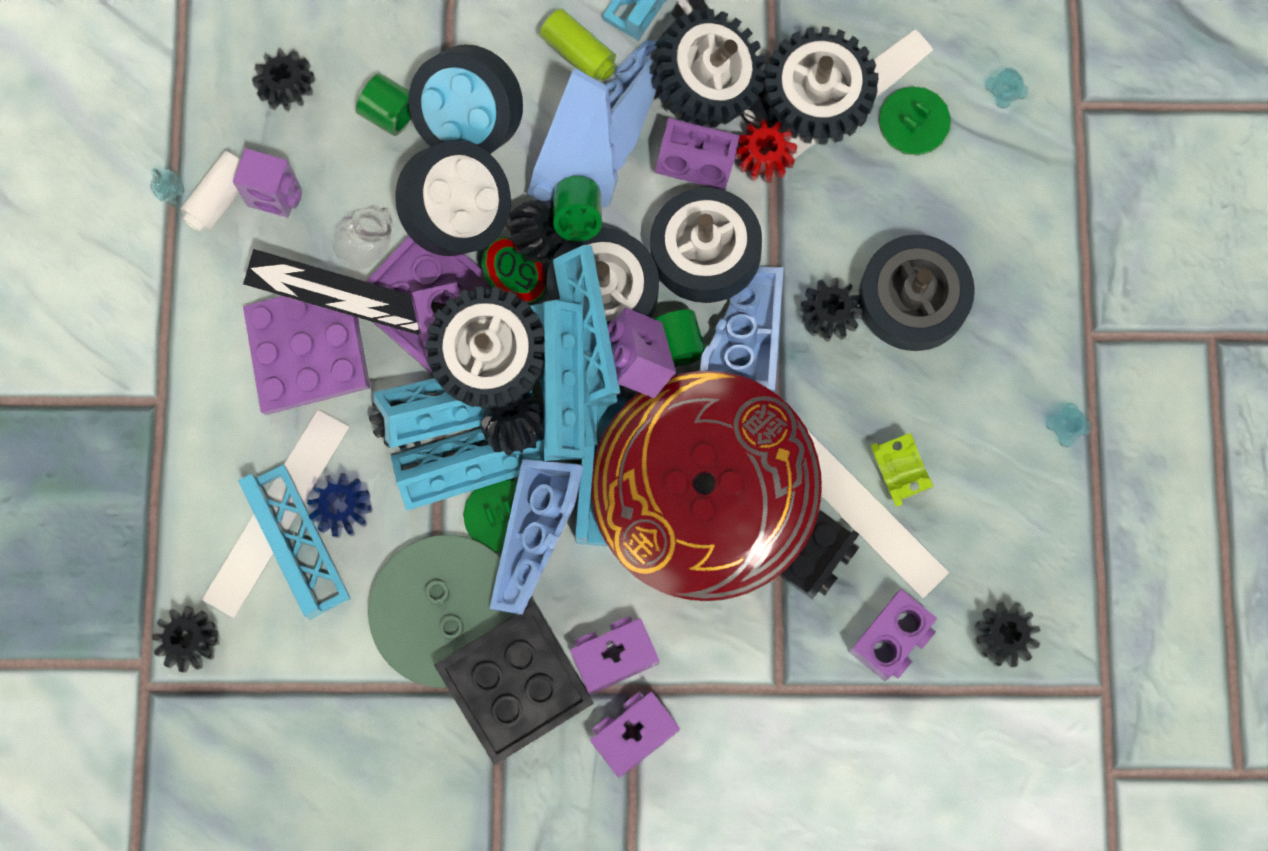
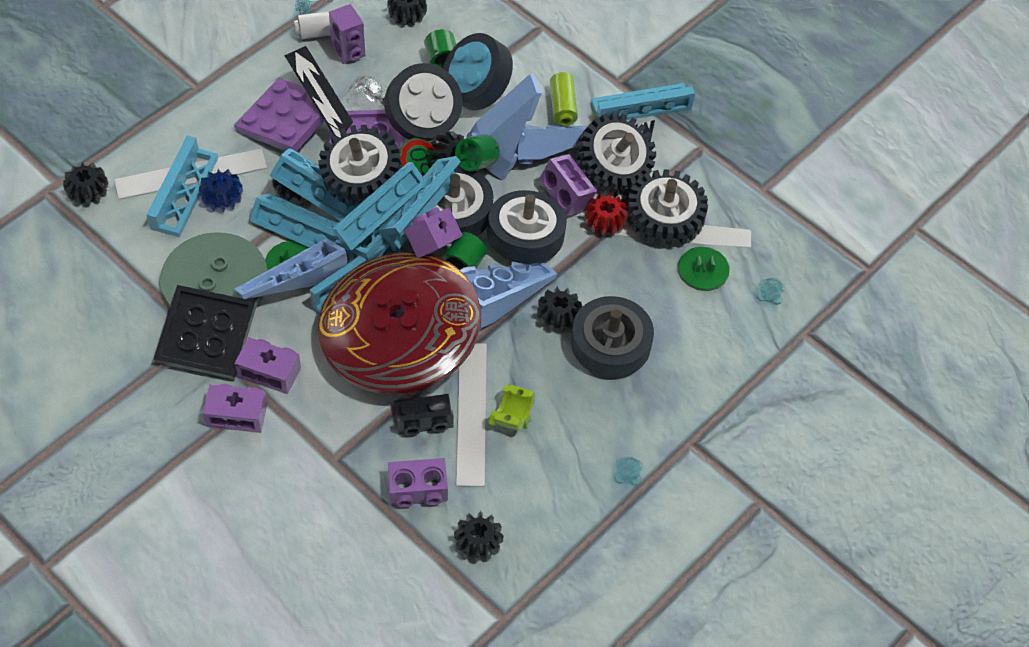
camera: 40 degrees right, 20 degrees down
black gear [481,396,544,456] -> none

